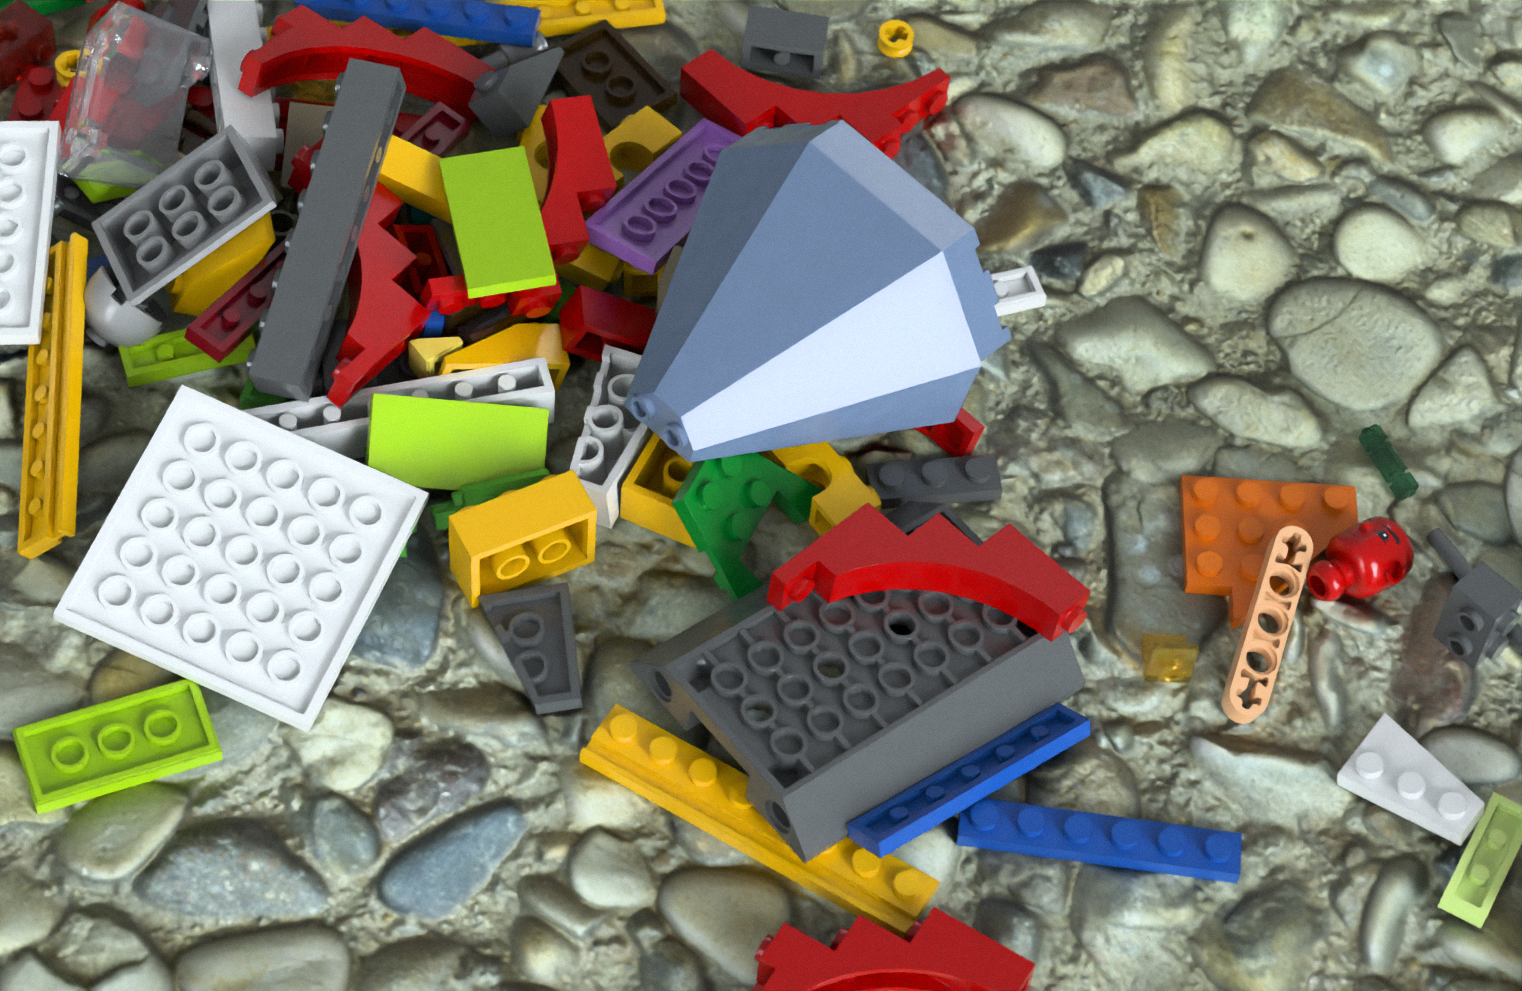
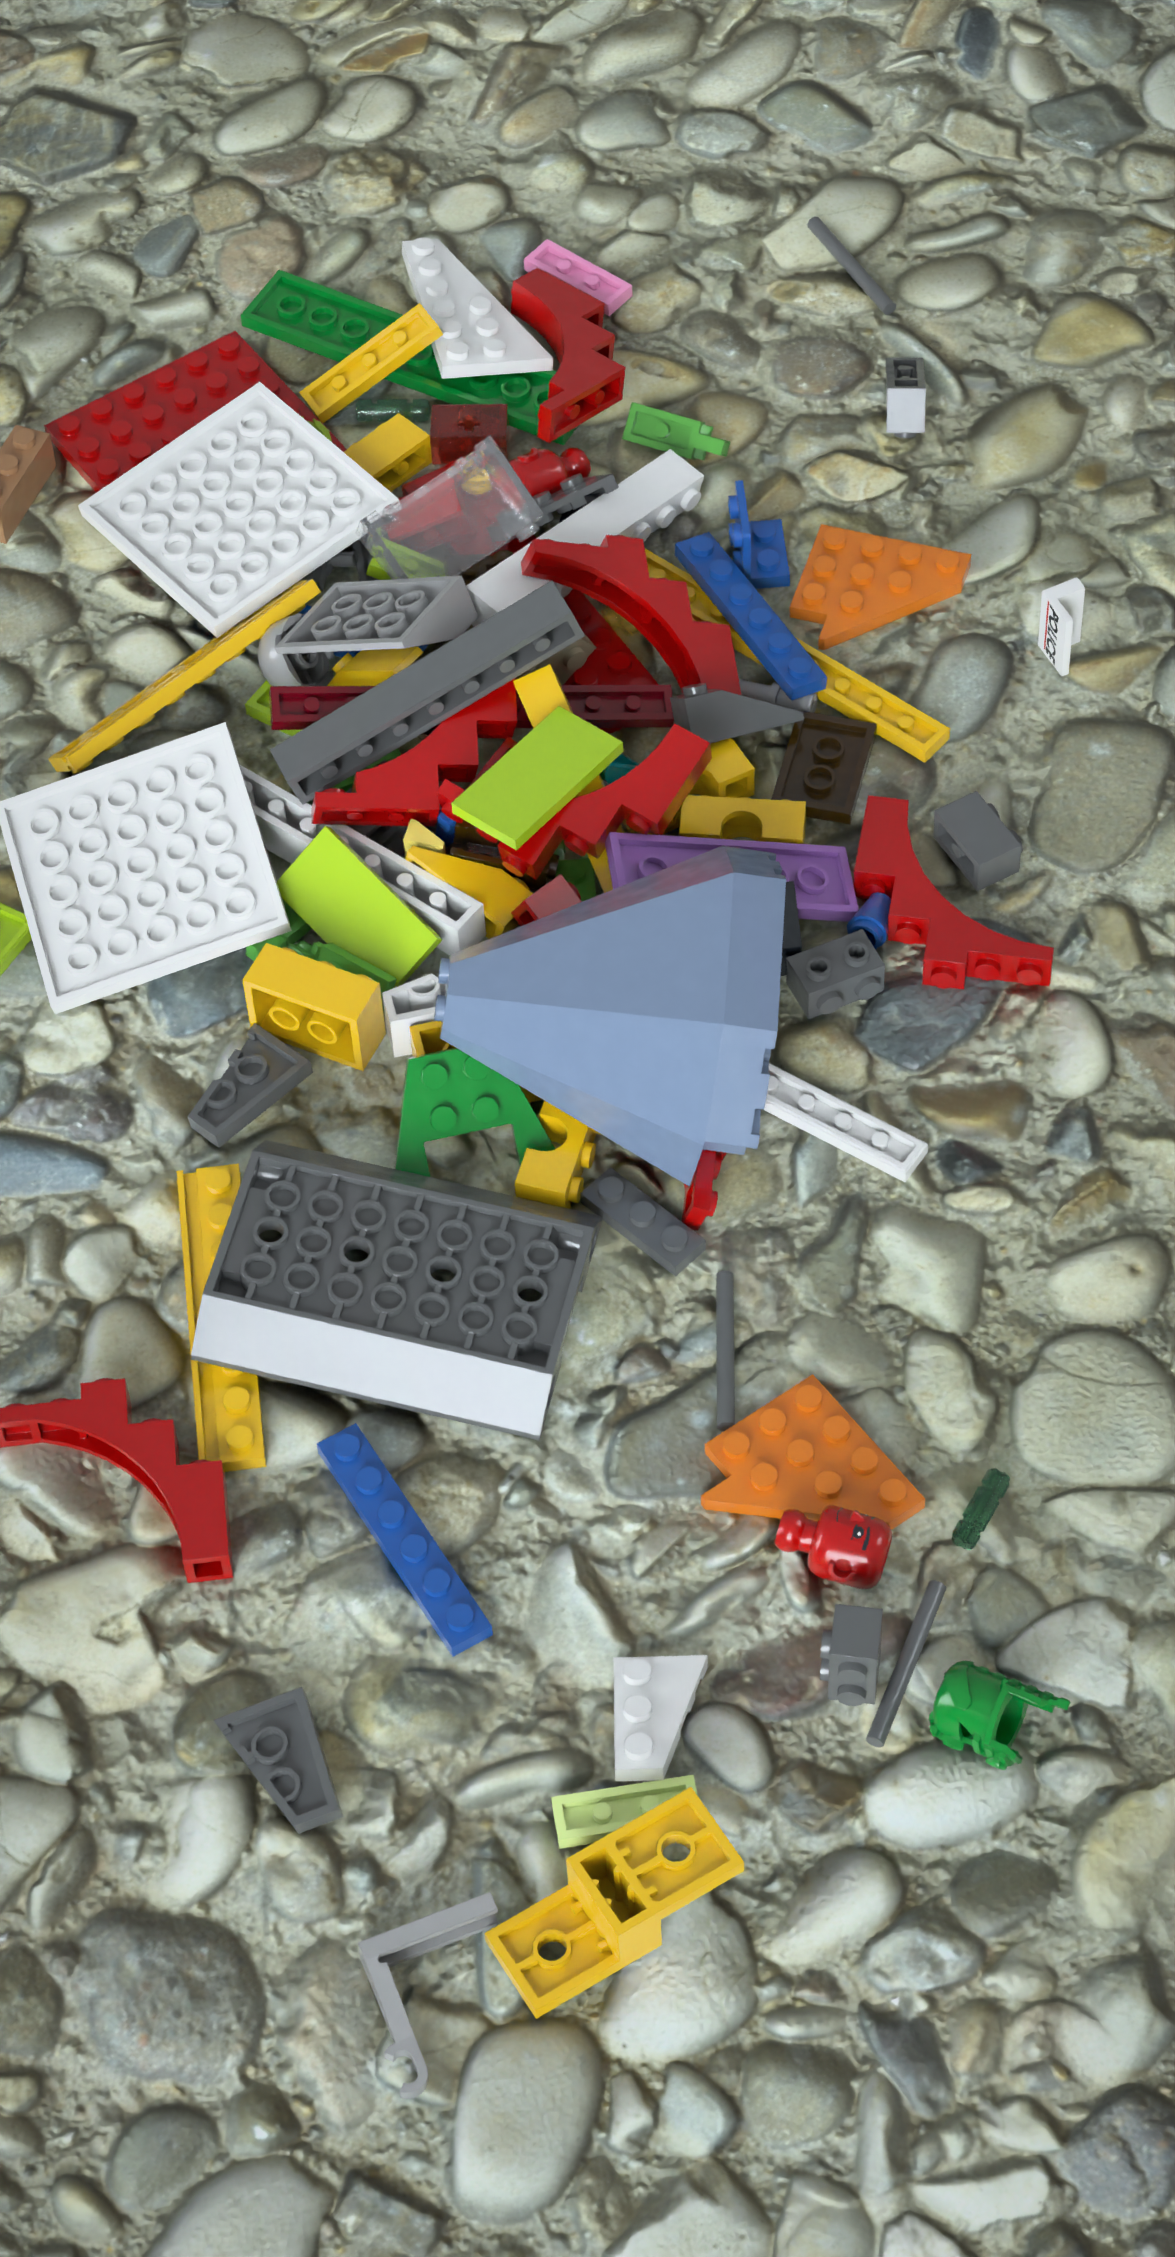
camera: 60 degrees right, 0 degrees up
red arch [766,503,1090,642] -> none
blue plate [848,702,1091,858] -> none
yellow bush [877,20,914,58] -> none
clear yellow bracket [1141,634,1199,683] -> none
light nougat beam [1221,526,1313,724] -> none
none -> dark grey bar [716,1271,735,1431]

